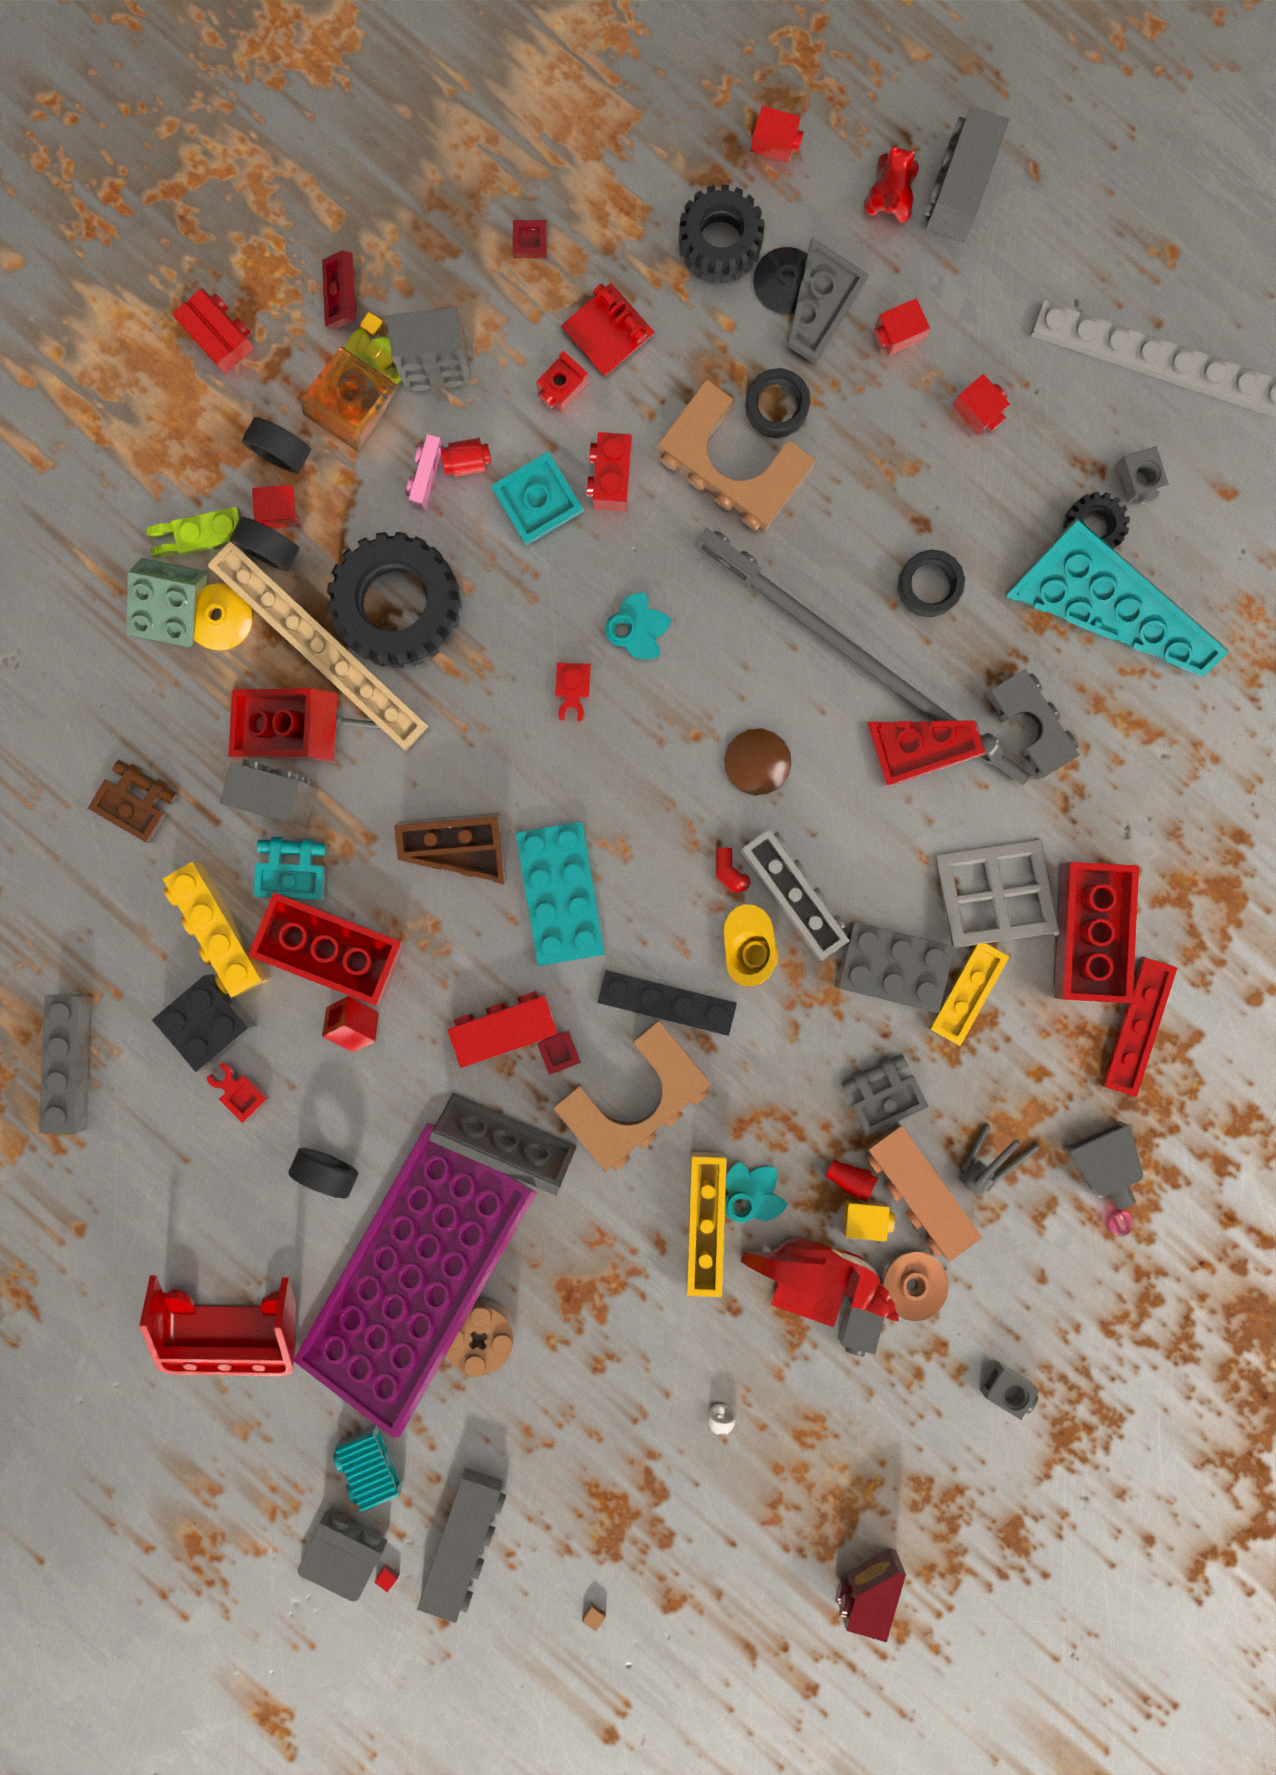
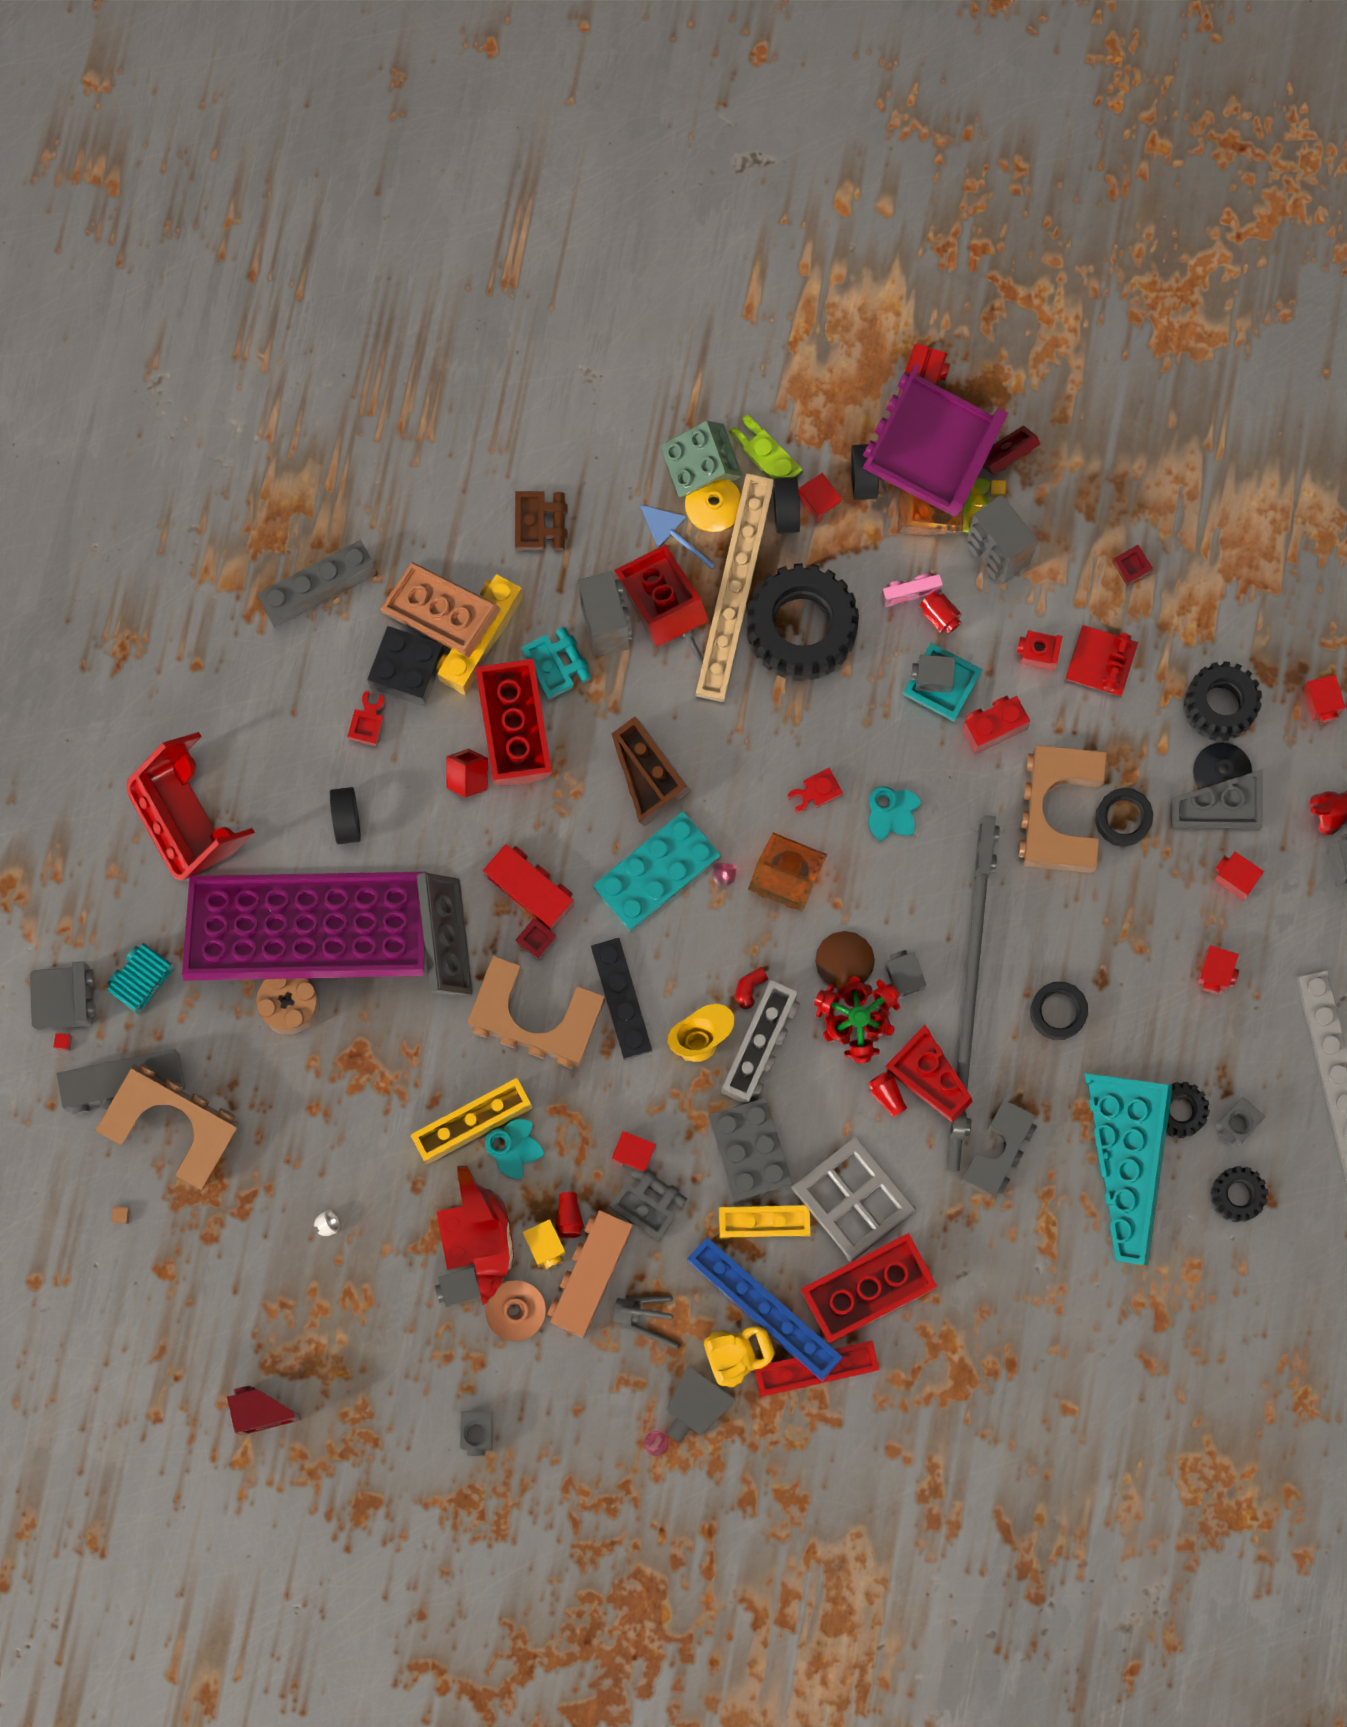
camera: 60 degrees right, 10 degrees down
none -> medium nougat arch [95,1064,239,1190]
none -> nougat tile [380,562,501,658]
none -> red panel [611,1131,656,1172]
none -> medium blue piece [640,505,714,568]
none -> blue plate [687,1237,843,1382]
none -> yellow piece [704,1326,775,1388]
none -> clear pink hinge [712,863,737,886]
none -> clear orange slope [748,832,828,912]
none -> red plant [814,975,901,1063]
none -> magenta panel [863,364,1008,517]
none -> red cone [867,1071,907,1117]
none -> dark grey brick [885,950,927,999]
none -> dark grey brick [911,654,955,694]
none -> black tyre [1210,1166,1268,1223]

